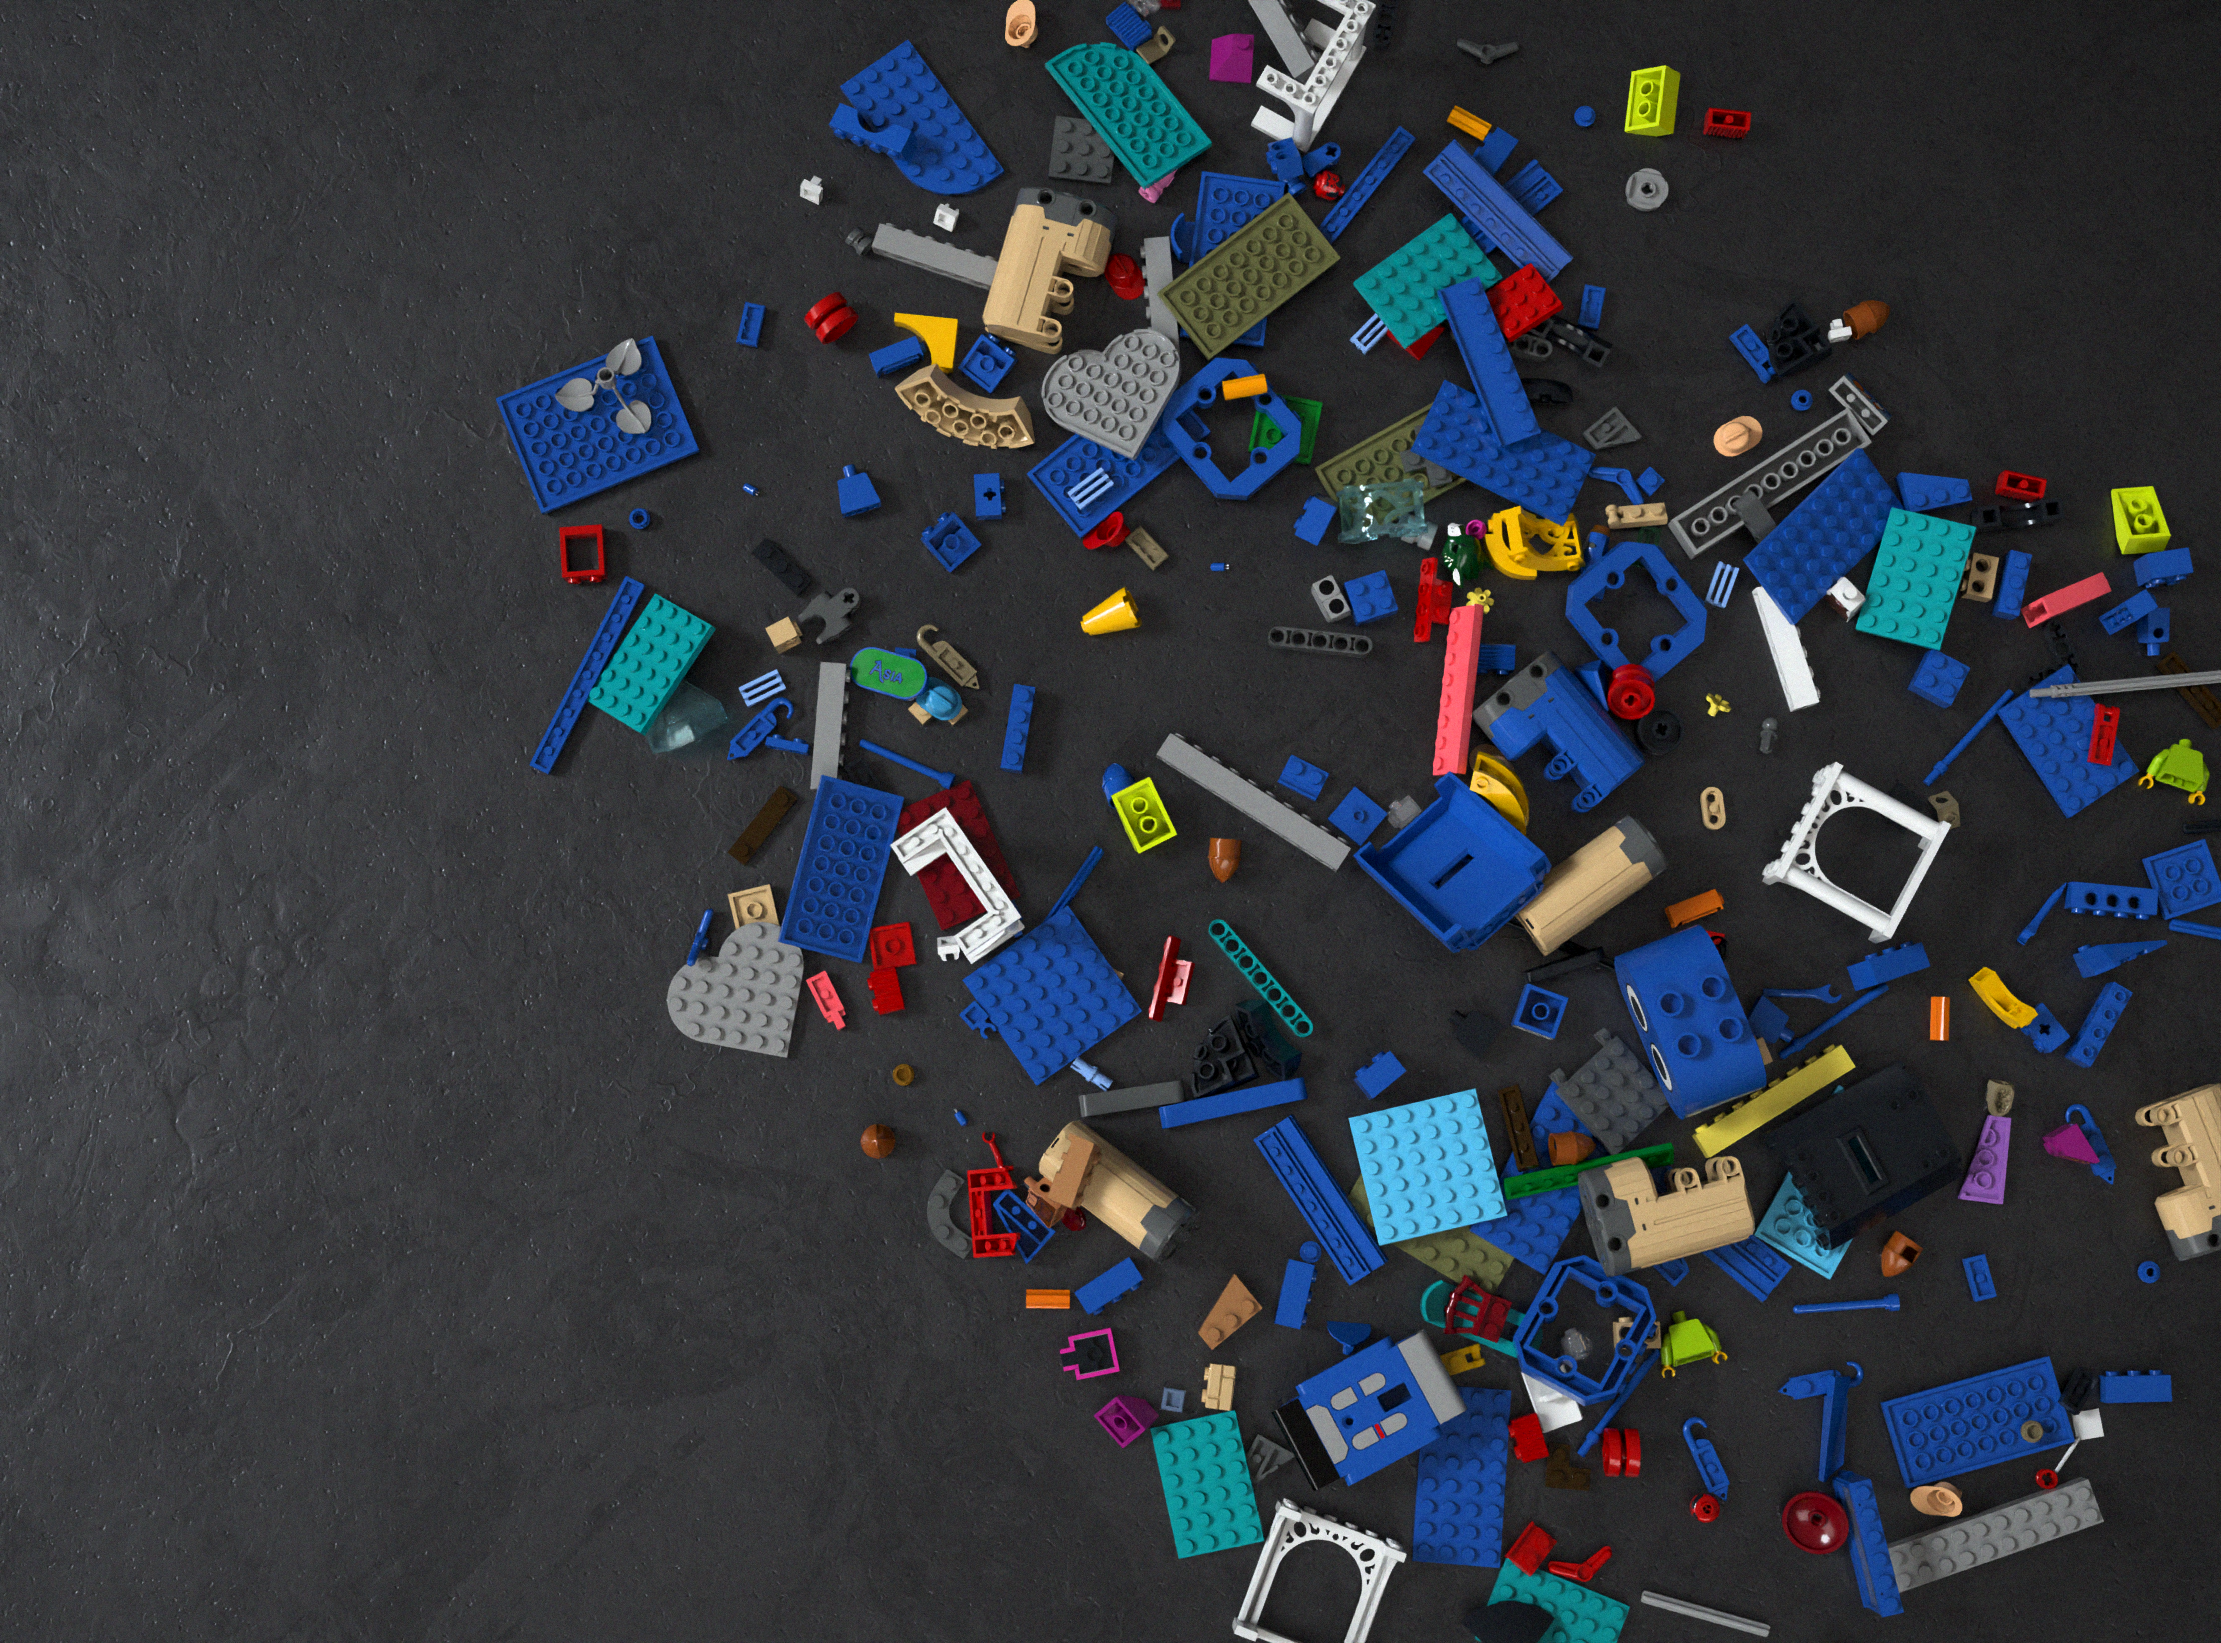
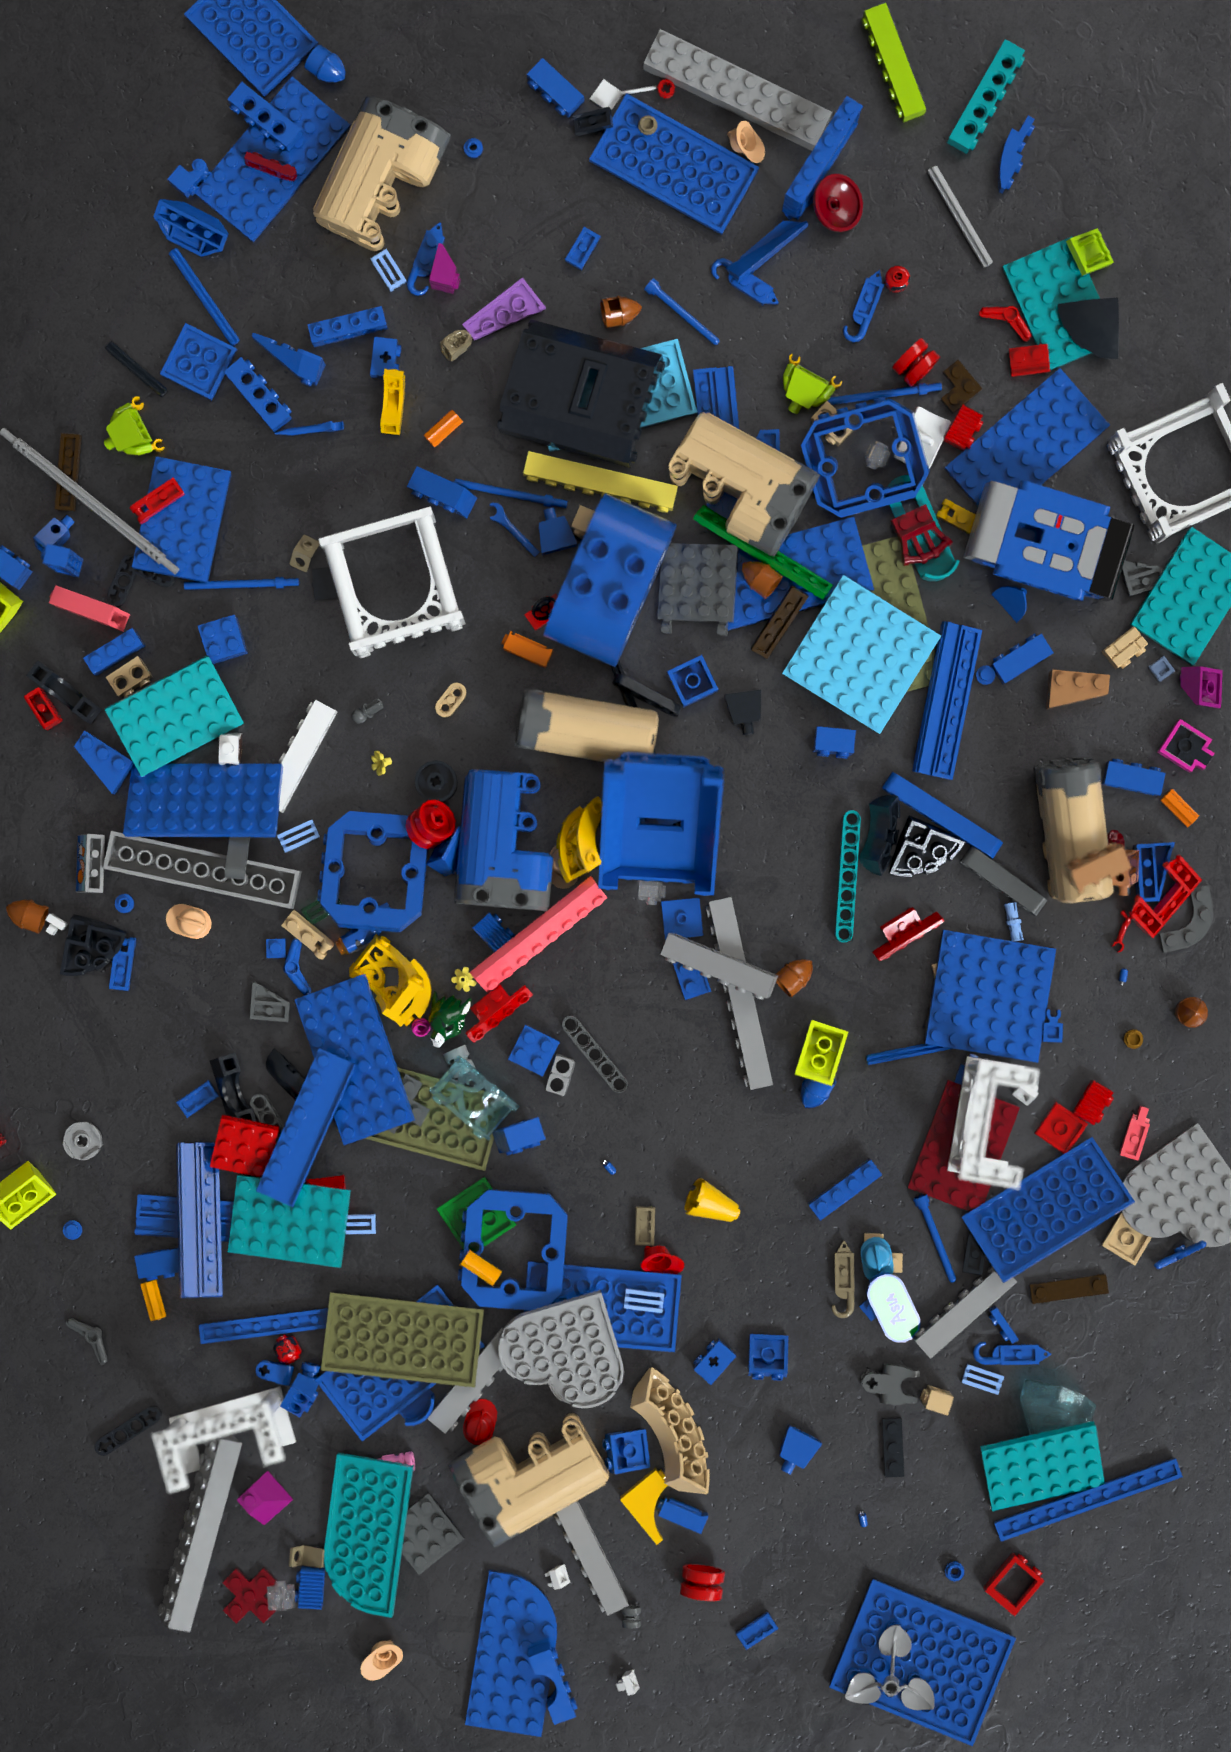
camera: 135 degrees left, 5 degrees up
none -> light blue tile [370,249,407,292]
none -> light grey brick [660,933,778,1000]

